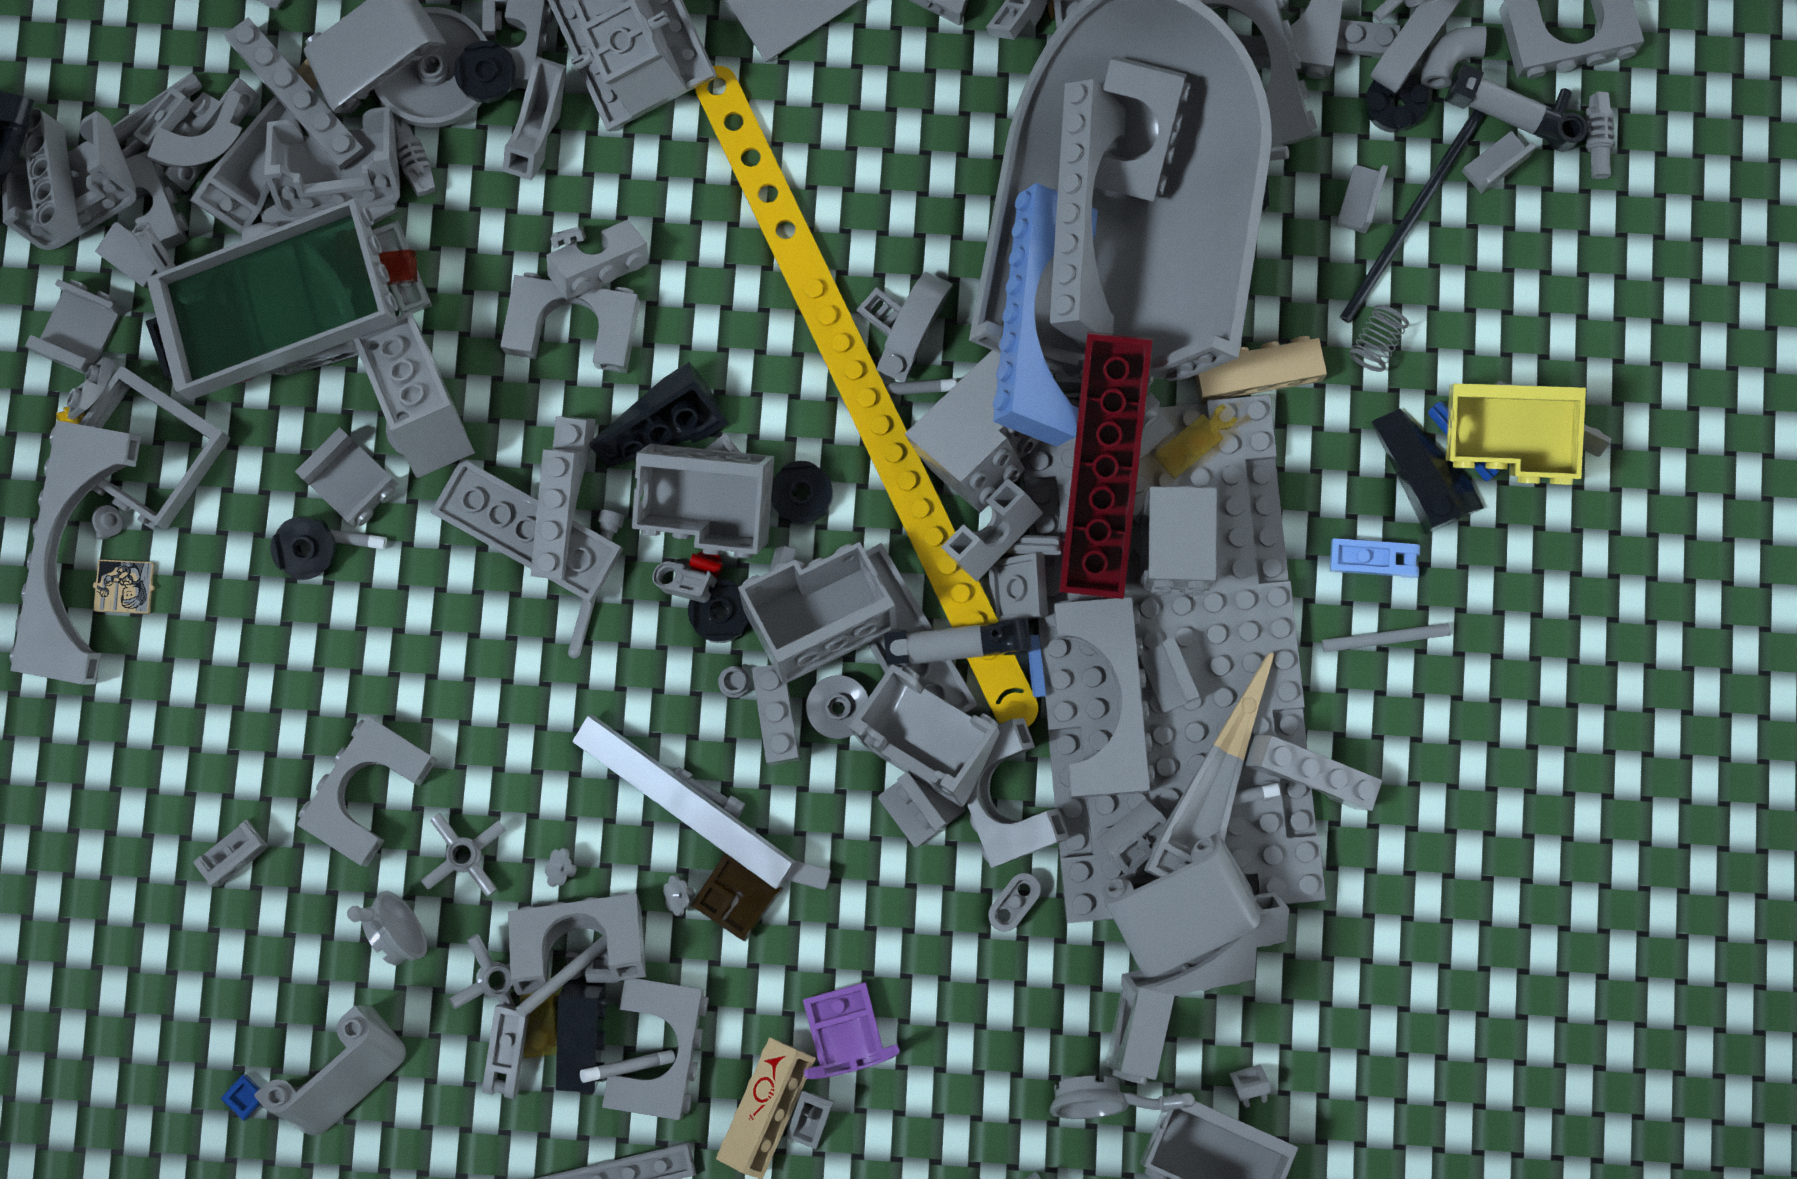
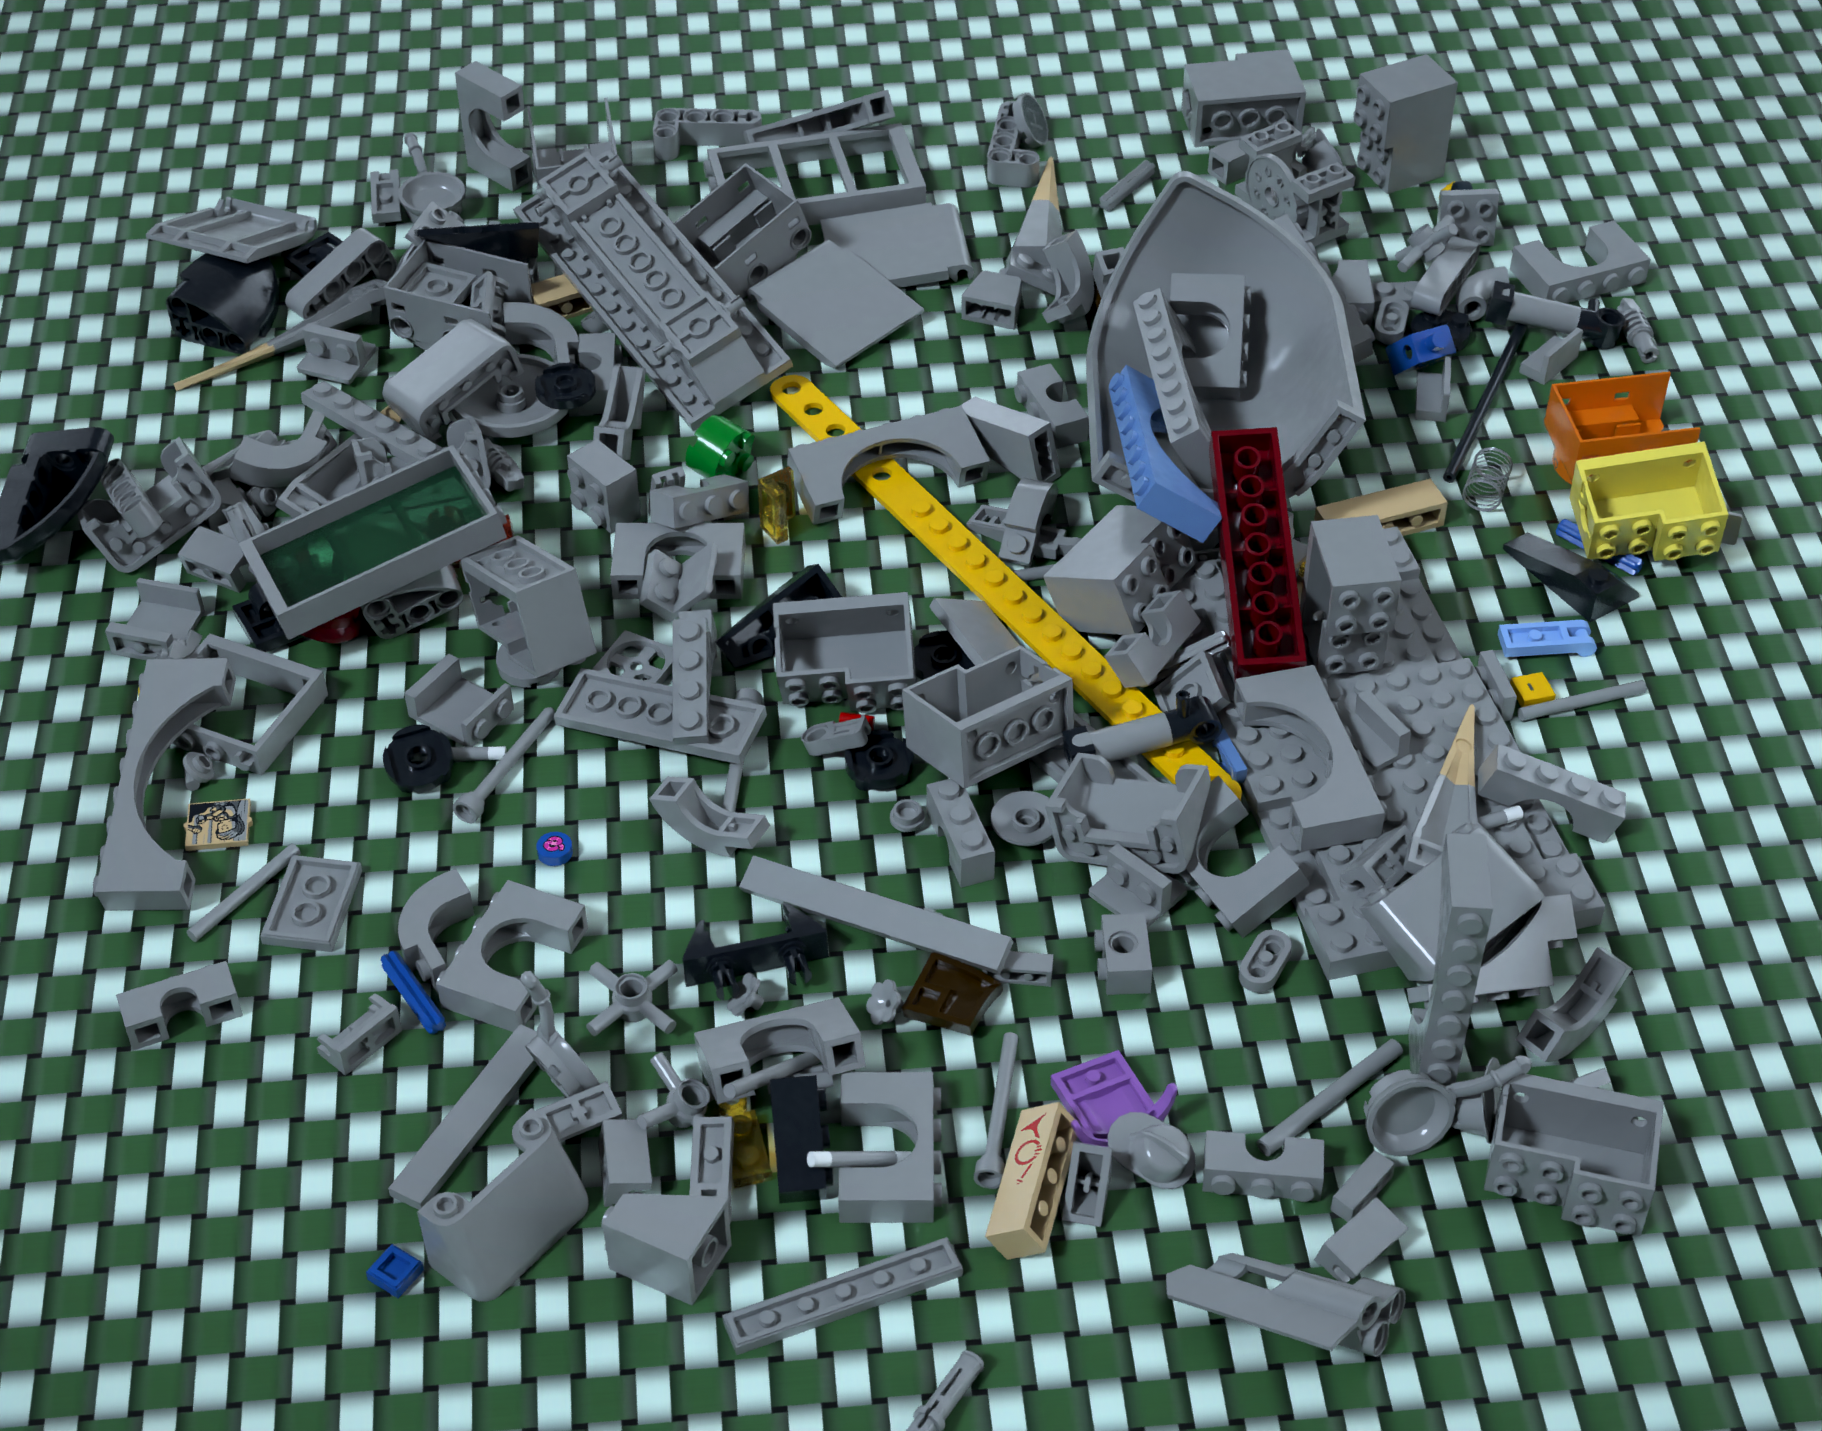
camera: 15 degrees left, 35 degrees down
none -> light grey arch [116,961,243,1050]
none -> light grey bar [187,843,301,942]
none -> light grey tile [260,855,362,952]
none -> blue axle [380,951,446,1035]
none -> light grey tile [388,1024,537,1210]
none -> light grey arch [398,868,474,992]
none -> light grey piece [453,707,555,824]
none -> light grey hinge [535,1082,622,1142]
none -> blue tile [536,832,573,866]
none -> light grey brick [567,439,641,534]
none -> light grey piece [592,630,673,684]
none -> light grey hinge [598,1119,652,1207]
none -> light grey slope [601,1193,732,1306]
none -> light grey bracket [639,542,718,622]
none -> light grey arch [649,776,770,857]
none -> black hose [682,903,829,1001]
none -> green brick [685,415,755,478]
none -> clear yellow panel [758,466,796,545]
none -> light grey arch [786,405,990,525]
none -> light grey tile [929,598,1043,685]
none -> light grey slope [960,397,1061,483]
none -> light grey piece [973,1032,1018,1189]
none -> light grey arch [1014,363,1089,449]
none -> light grey plate [1034,525,1081,560]
none -> light grey brick [1094,913,1153,995]
none -> light grey piece [1107,1112,1195,1189]
none -> light grey arch [1202,1130,1324,1202]
none -> light grey piece [1257,1039,1403,1156]
none -> light grey piece [1330,1150,1395,1222]
none -> light grey plate [1374,299,1409,345]
none -> blue torso [1385,324,1456,376]
none -> light grey piece [1451,1057,1501,1144]
none -> light grey plate [1475,650,1517,721]
none -> yellow tile [1510,672,1556,707]
none -> light grey arch [1515,947,1633,1062]
none -> orange piece [1544,371,1701,485]

